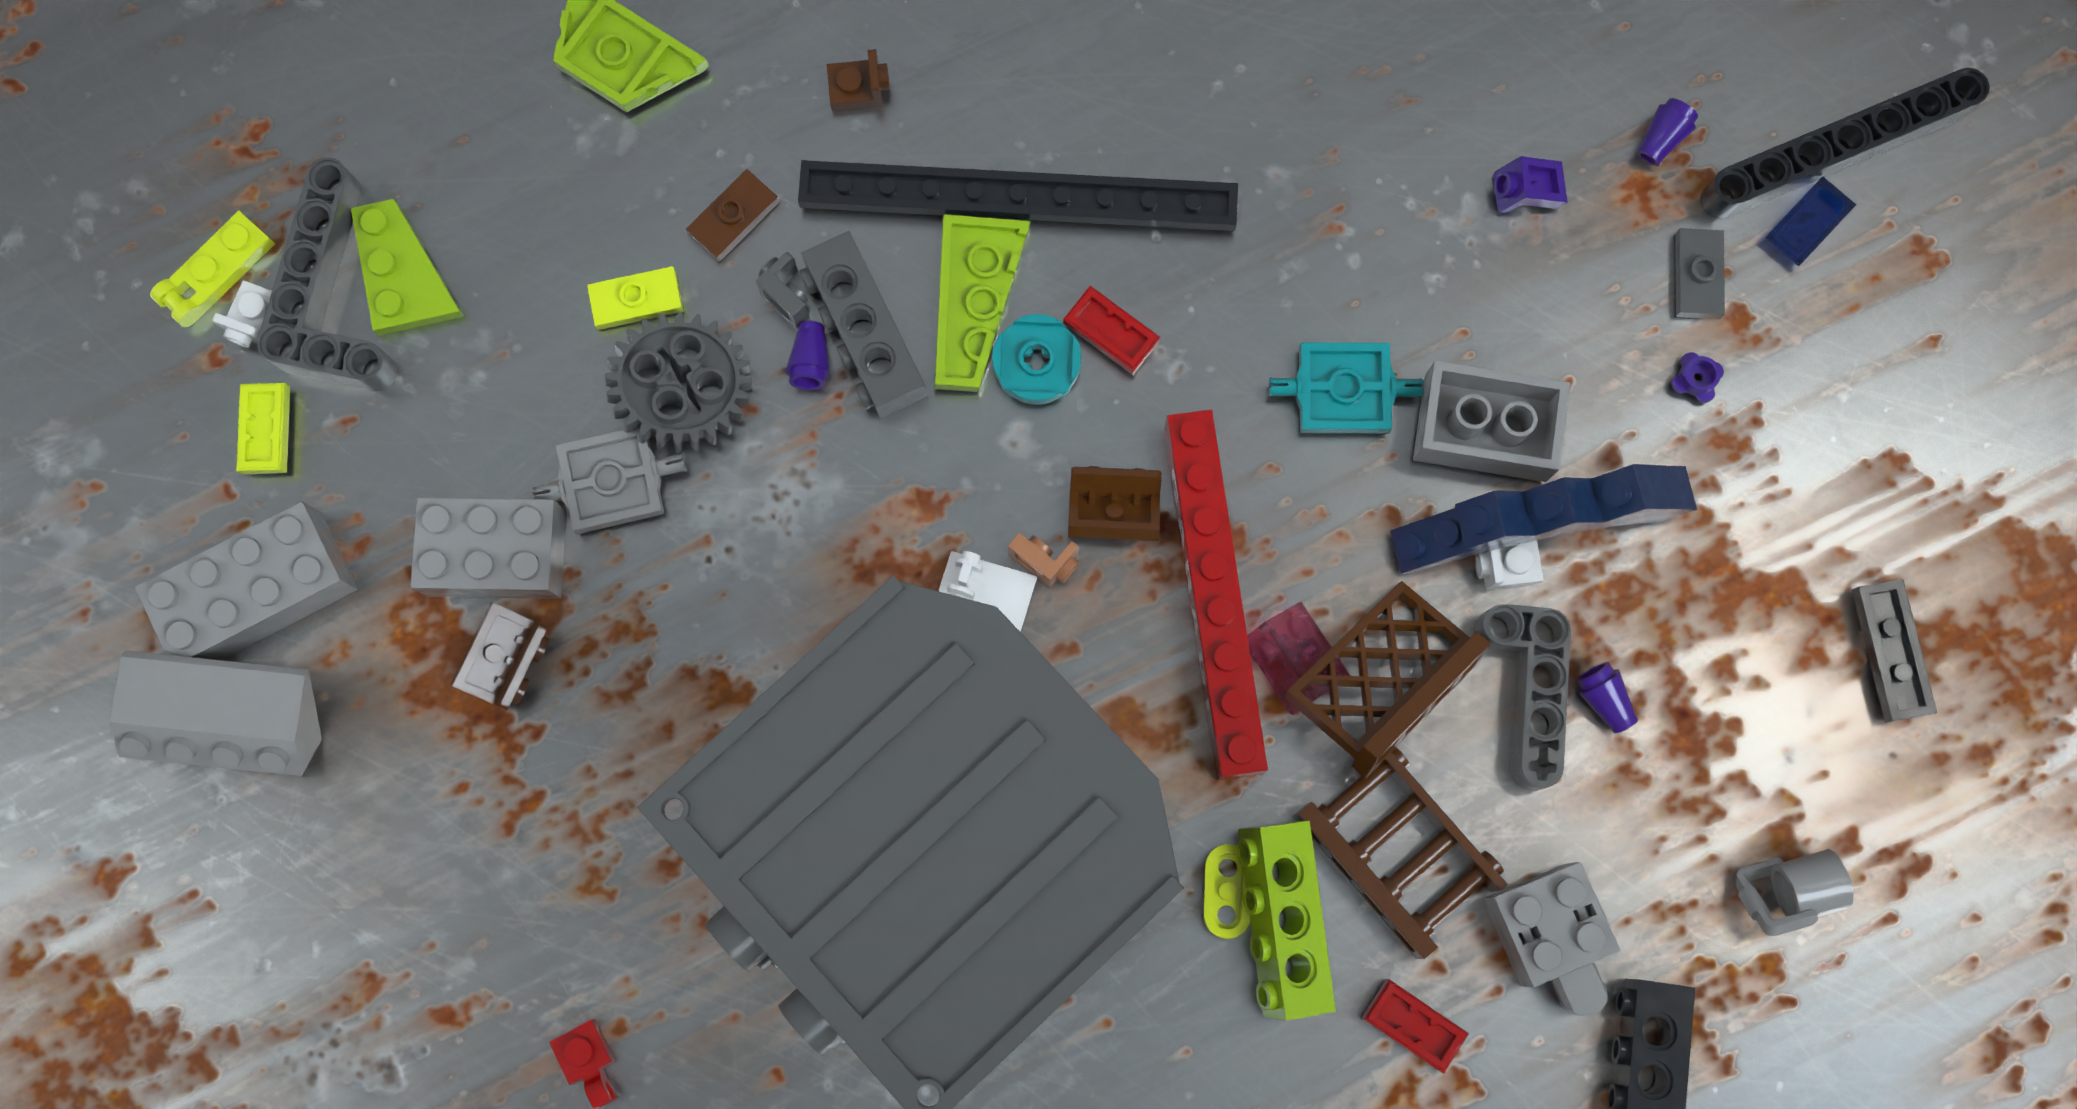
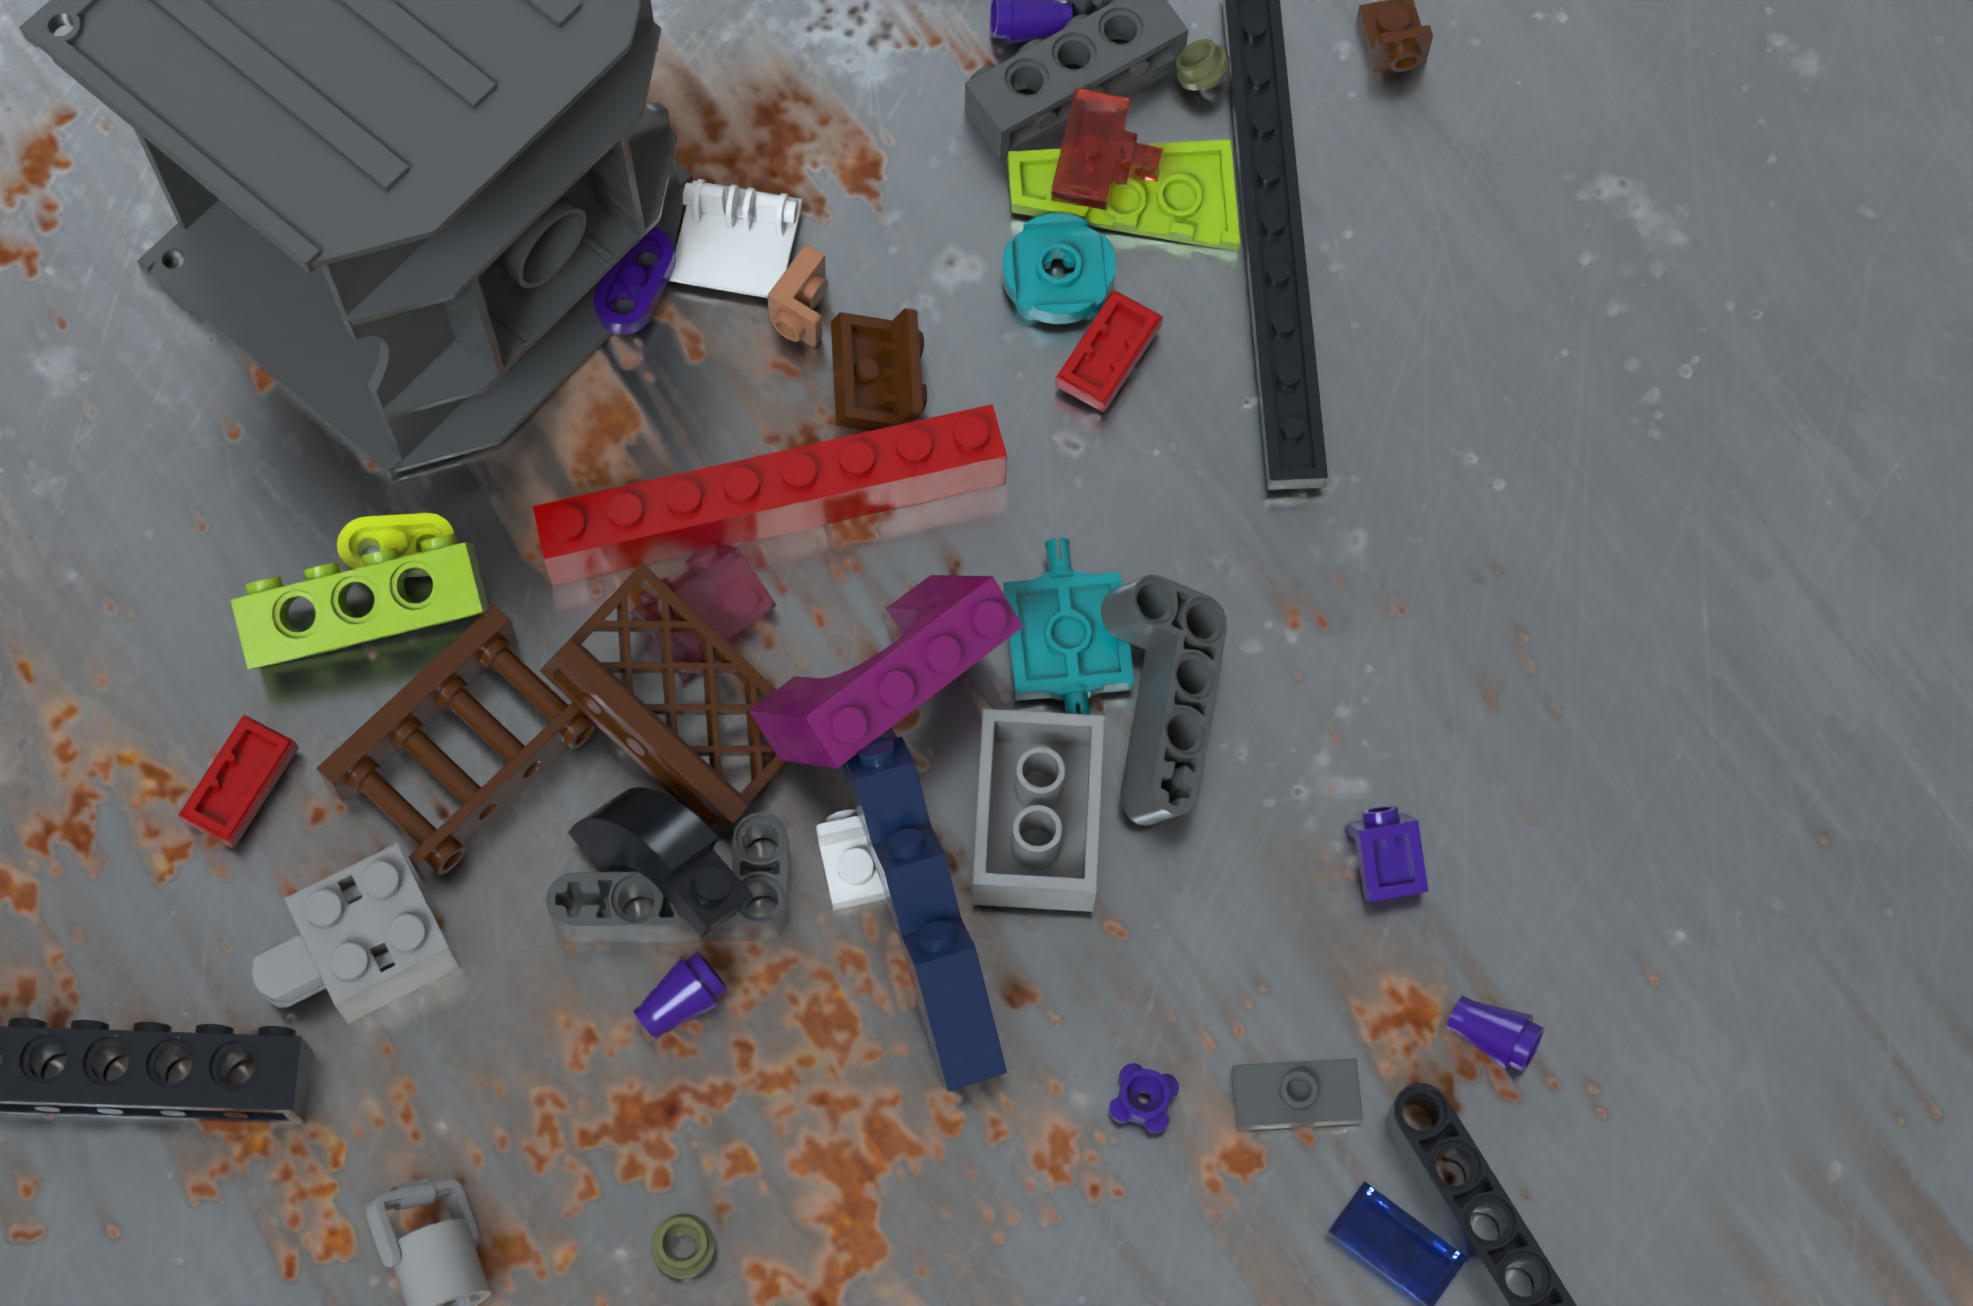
camera: 80 degrees right, 10 degrees down
none -> black arch [568,787,753,938]
none -> olive plate [651,1214,715,1279]
none -> magenta arch [748,575,1023,768]
none -> clear red hinge [1051,88,1163,211]
none -> dark grey beam [1101,574,1227,826]
none -> olive plate [1176,39,1230,90]

